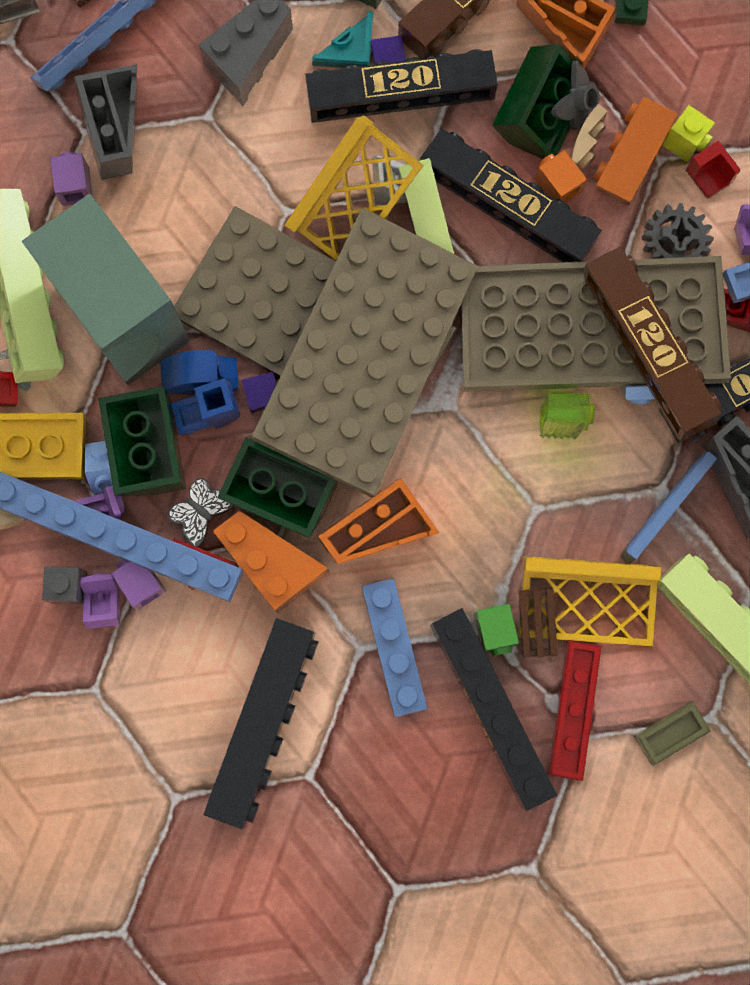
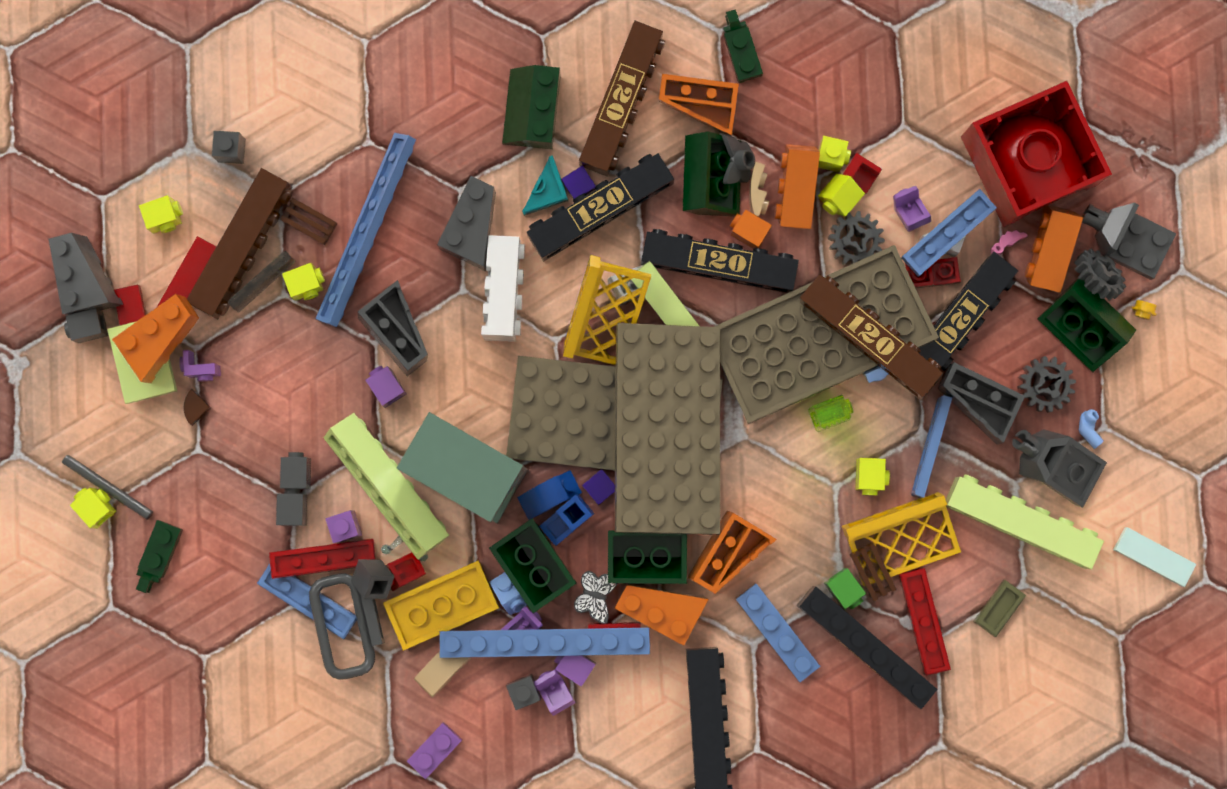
camera: 20 degrees left, 5 degrees up
none -> neon yellow brick [282,263,325,301]
none -> white wedge [481,235,525,342]
none -> neon yellow brick [818,174,865,216]
none -> neon yellow brick [855,458,890,496]

